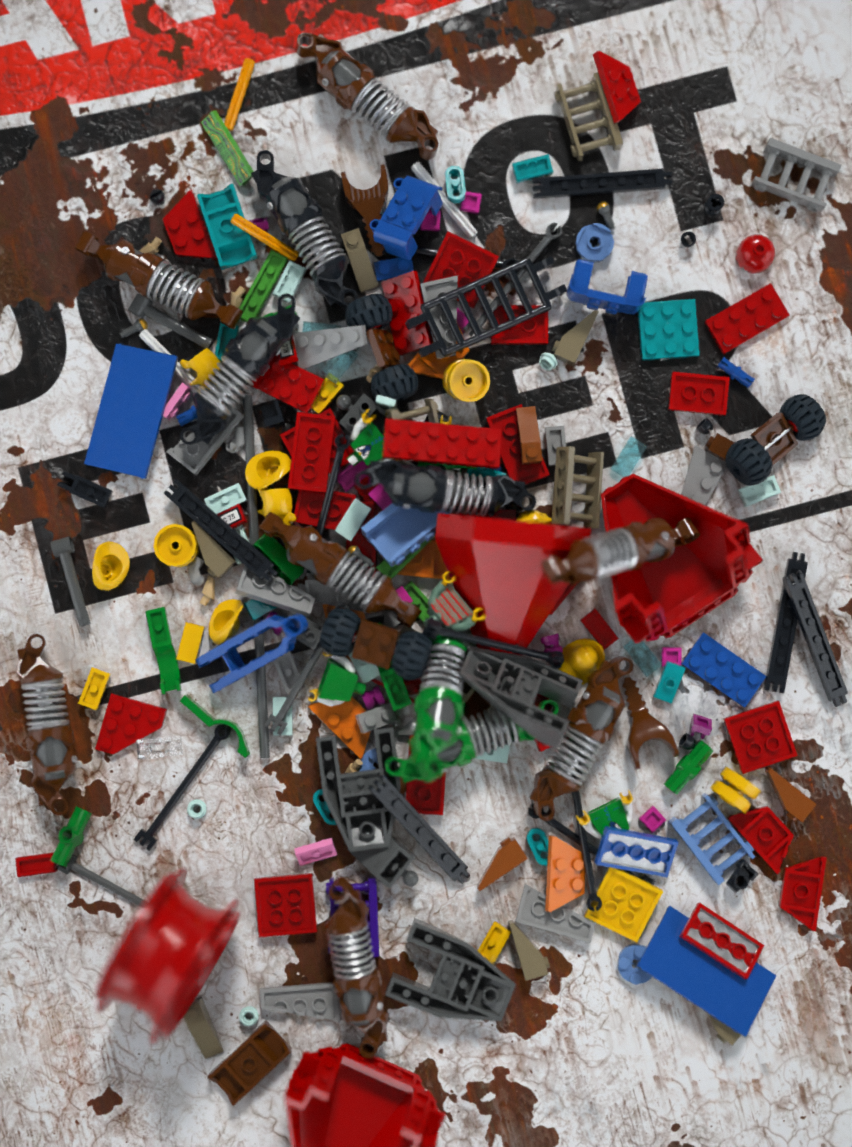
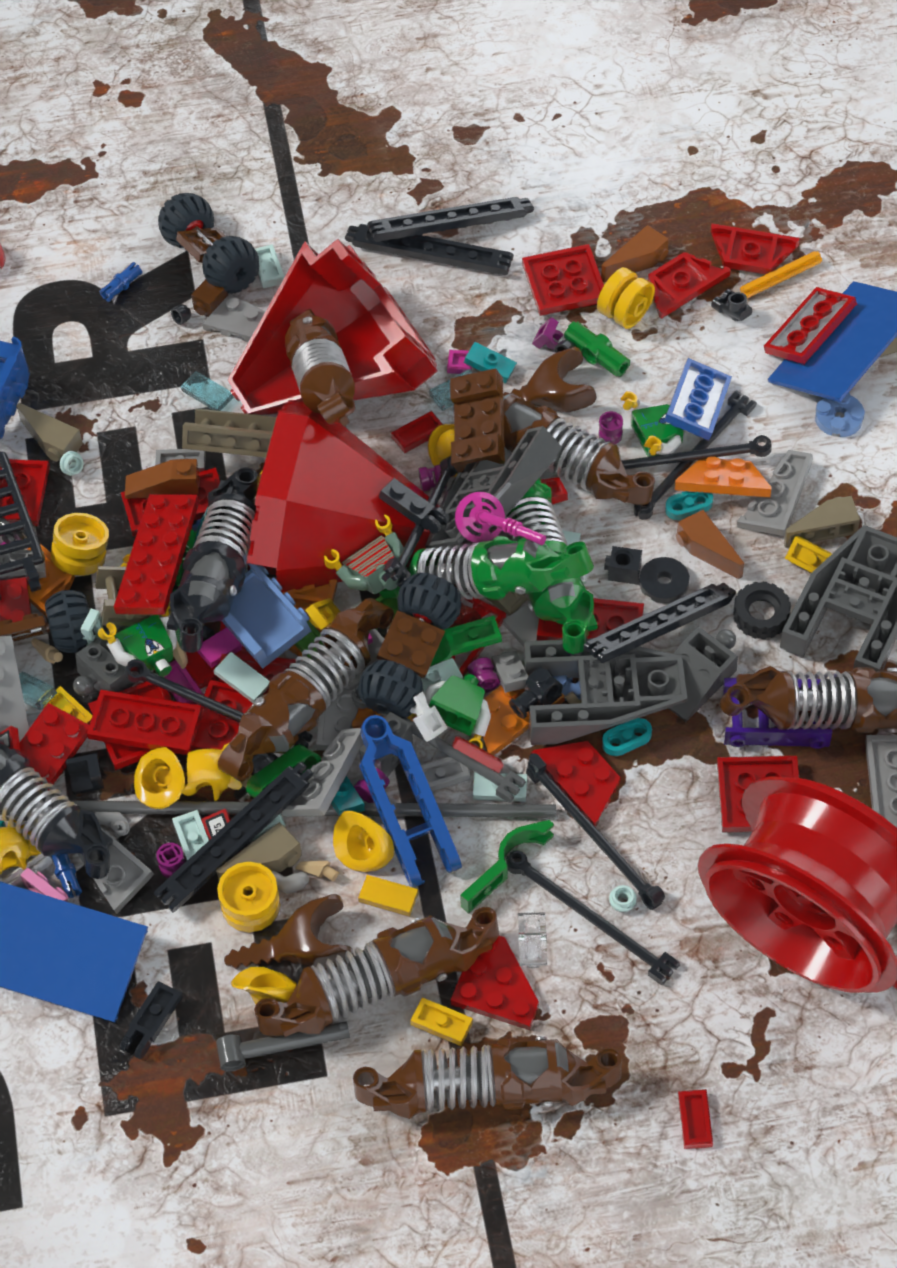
camera: 80 degrees left, 30 degrees down
green piece [51,806,92,867] -> none
dark grey hinge [56,854,146,908] -> none
green piece [146,607,182,695] -> none
bright pink plate [294,838,337,866] -> none
yellow plate [584,867,663,942] -> none
teal plate [638,299,699,361] -> none
dark pink tile [639,805,666,833] -> none
red plate [668,371,730,416] -> none
medium blue fence [668,793,755,885] -> none
blue piece [681,632,767,708] -> none
red piece [704,283,790,355] -> none
none -> magenta wheel [156,843,185,878]
none -> reddish brown animal [224,894,354,970]
none -> reddish brown piece [254,907,499,1037]
none -> yellow plate [305,598,341,630]
none -> black hinge [378,478,450,533]
none -> white plate [409,692,448,742]
none -> reddish brown piece [450,368,505,473]
none -> red tile [452,736,504,773]
none -> dark pink dish [455,492,546,545]
none -> black connector [509,666,563,719]
none -> black hinge [526,753,665,910]
none -> red wing [531,741,621,827]
none -> magenta wheel [598,411,623,444]
none -> black brick [604,546,642,585]
none -> black tile [639,557,690,603]
none -> black tyre [733,581,791,639]
none -> light orange axle [740,251,822,298]

